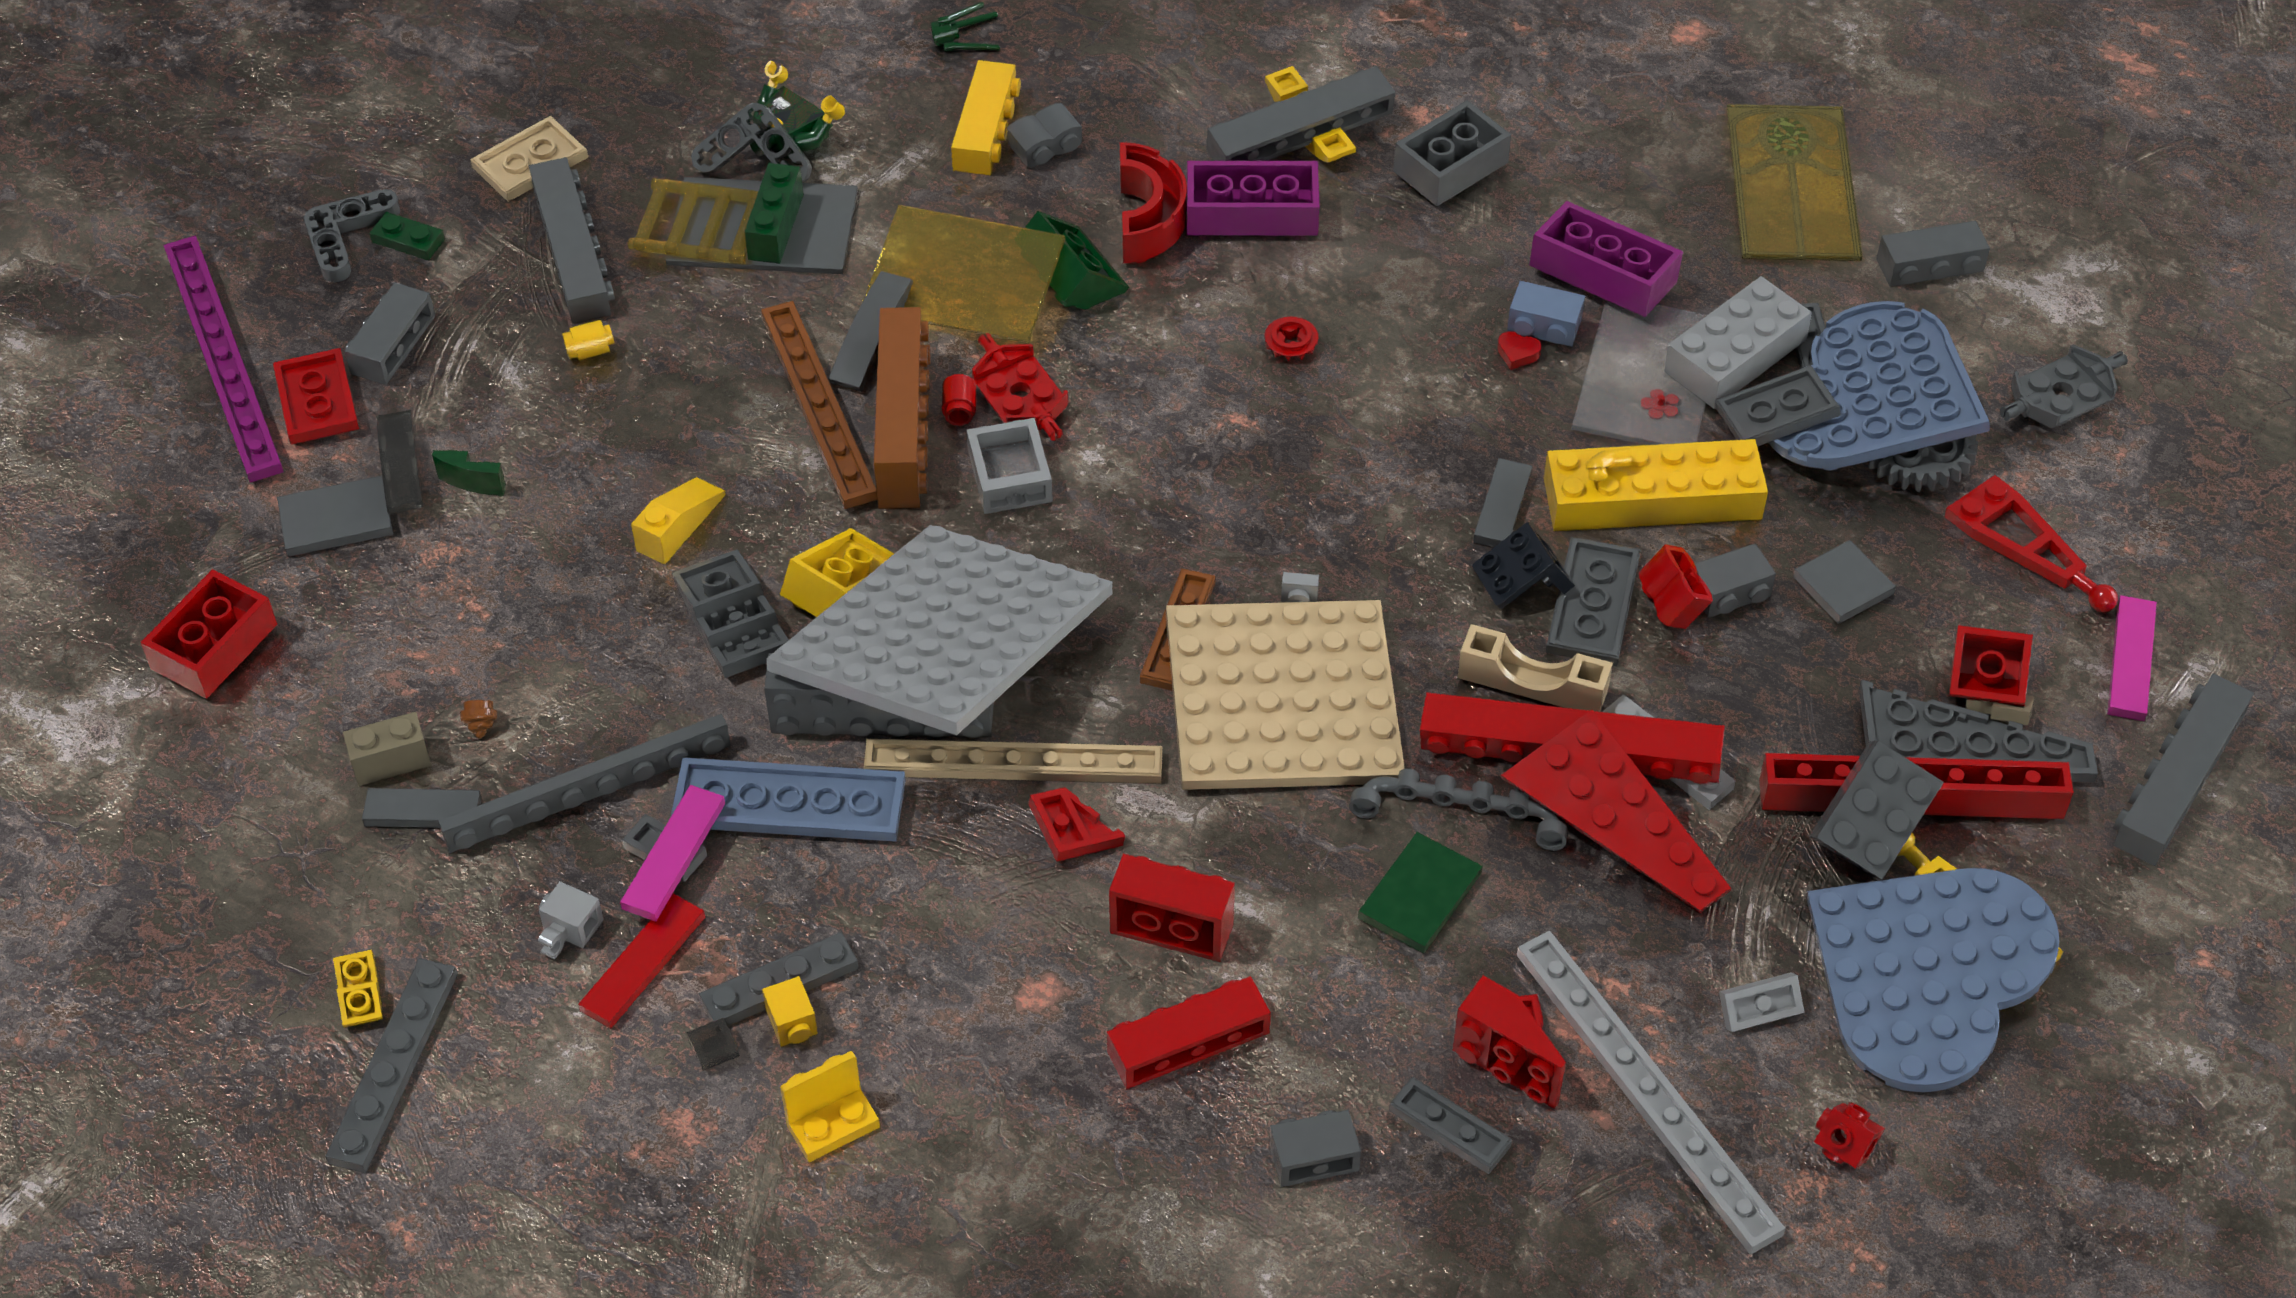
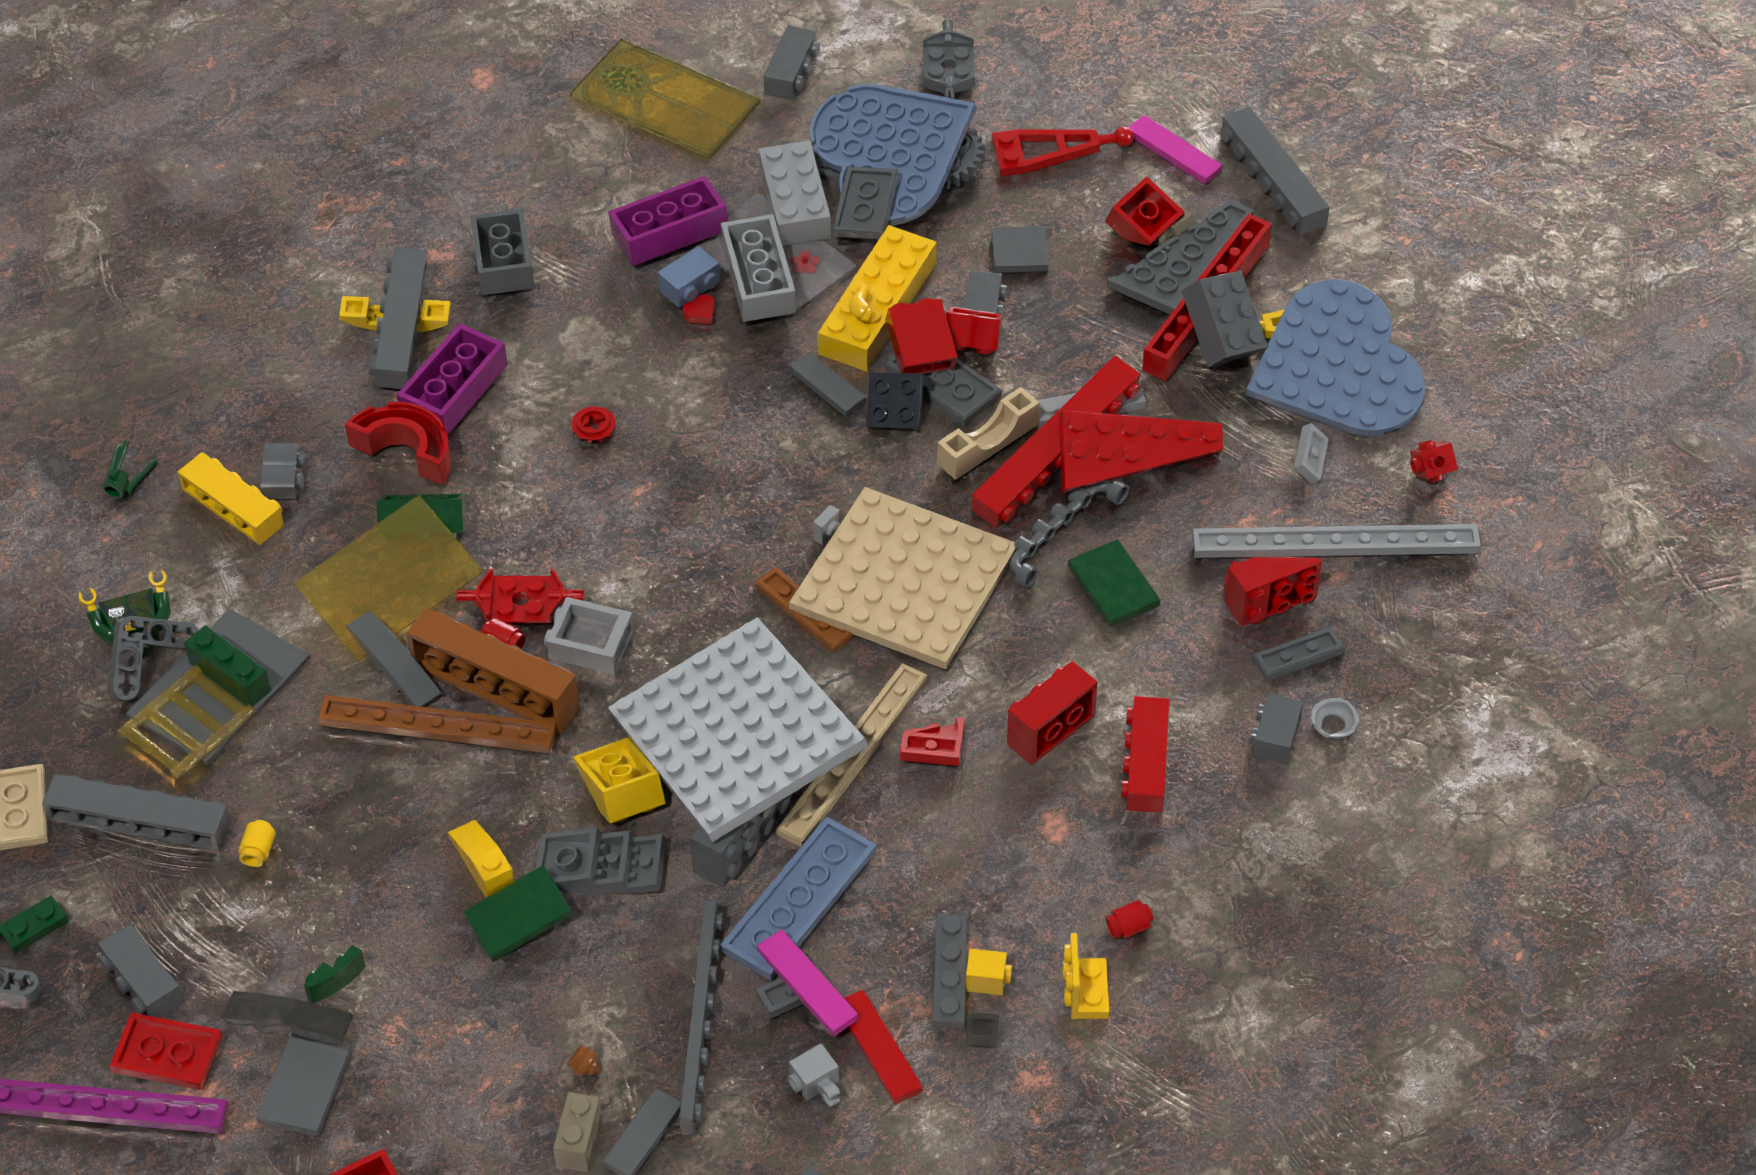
camera: 60 degrees left, 0 degrees up
none -> dark green tile [463,865,573,962]
none -> light grey brick [721,214,796,322]
none -> red brick [885,298,958,374]
none -> red brick [1105,900,1154,939]
none -> light grey piece [1311,698,1359,740]

